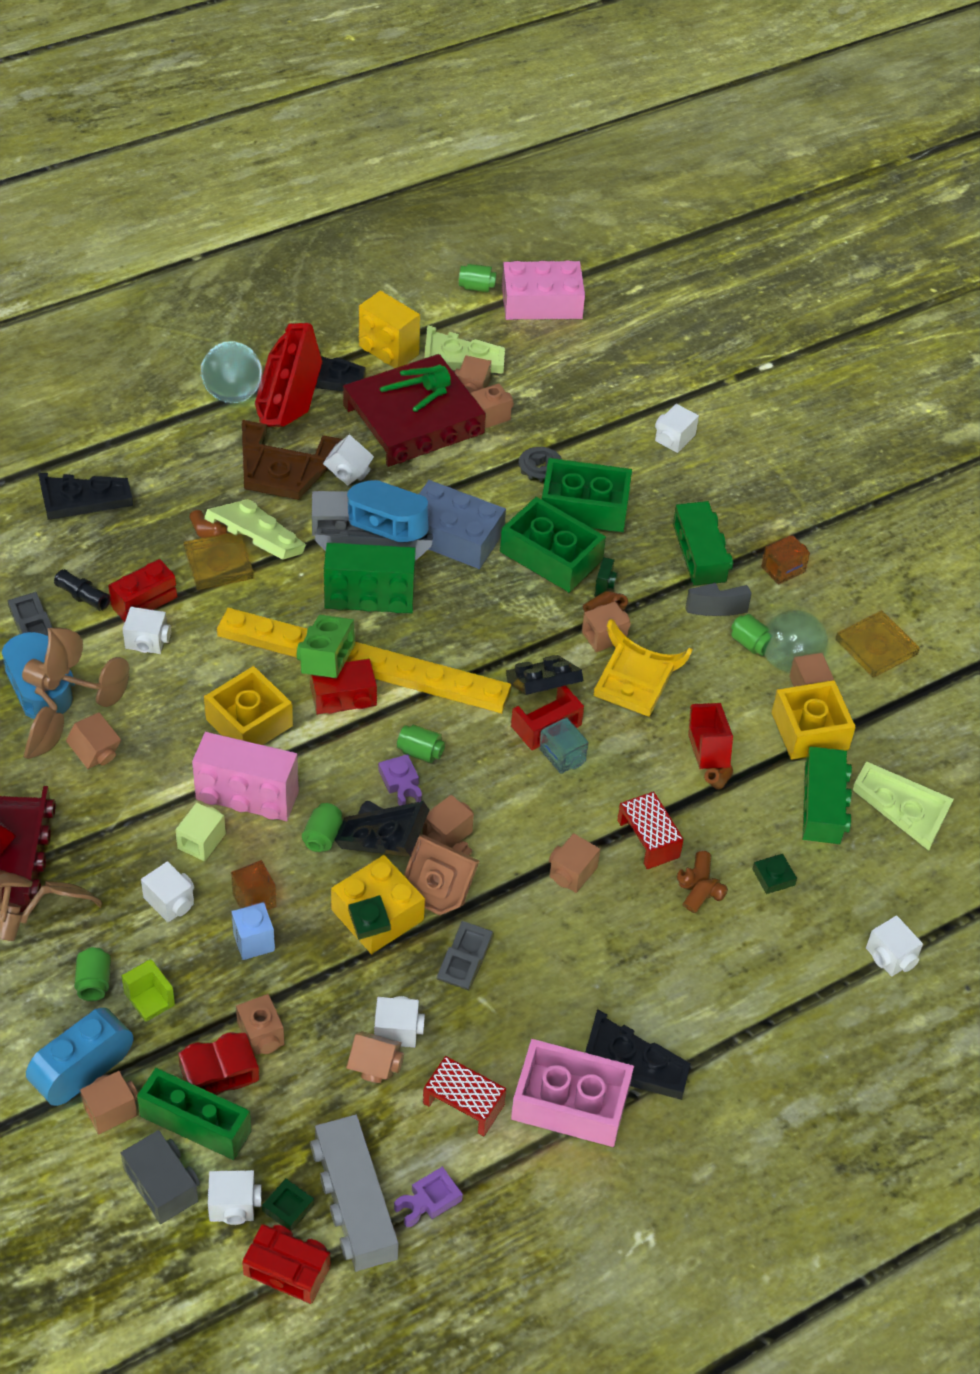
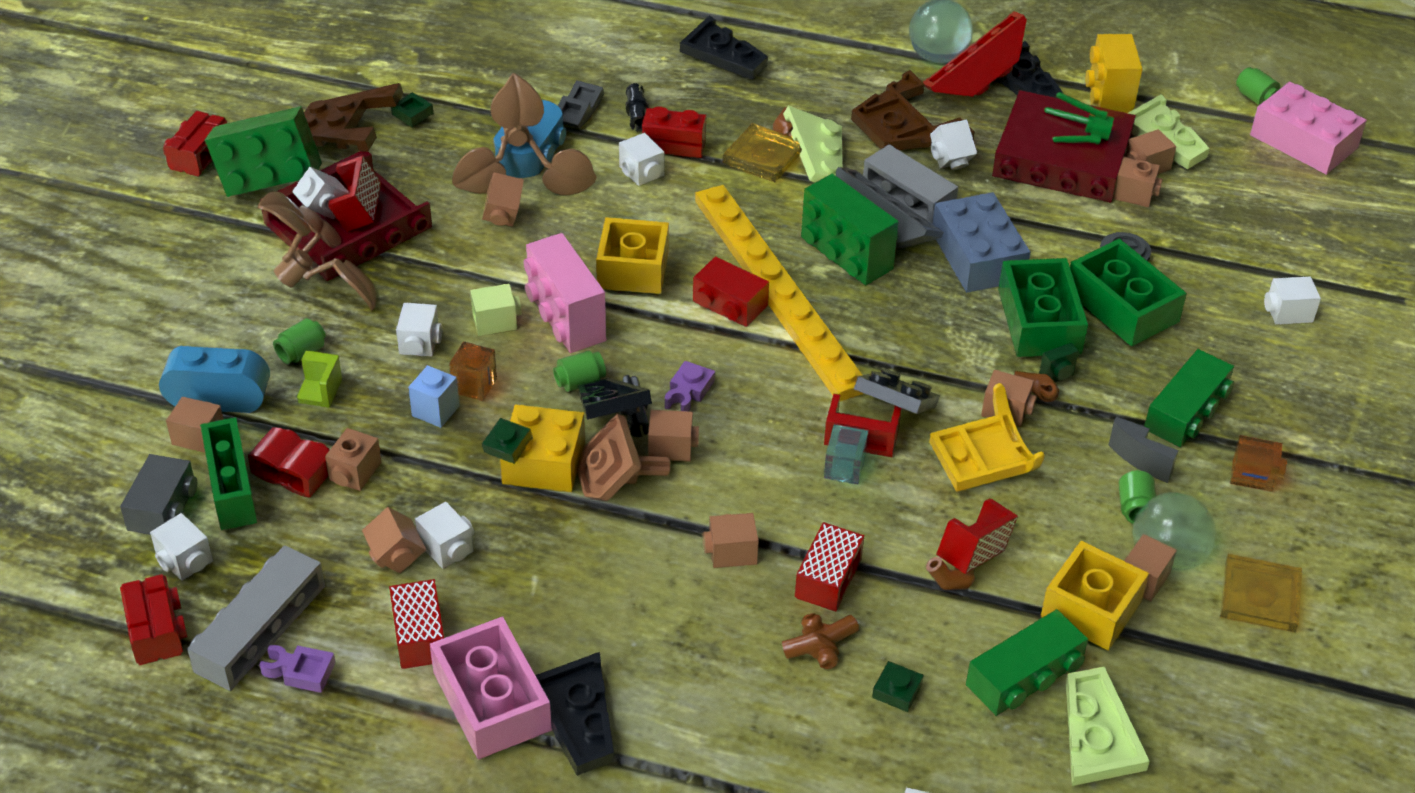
camera: 50 degrees right, 5 degrees down
dark green plate [262,1178,314,1232] -> none
bright green brick [296,615,355,678] -> none
dark azure brick [347,480,429,542] -> none
bright green brick [397,724,445,763] -> none
dark grey slope [437,921,494,991] -> none

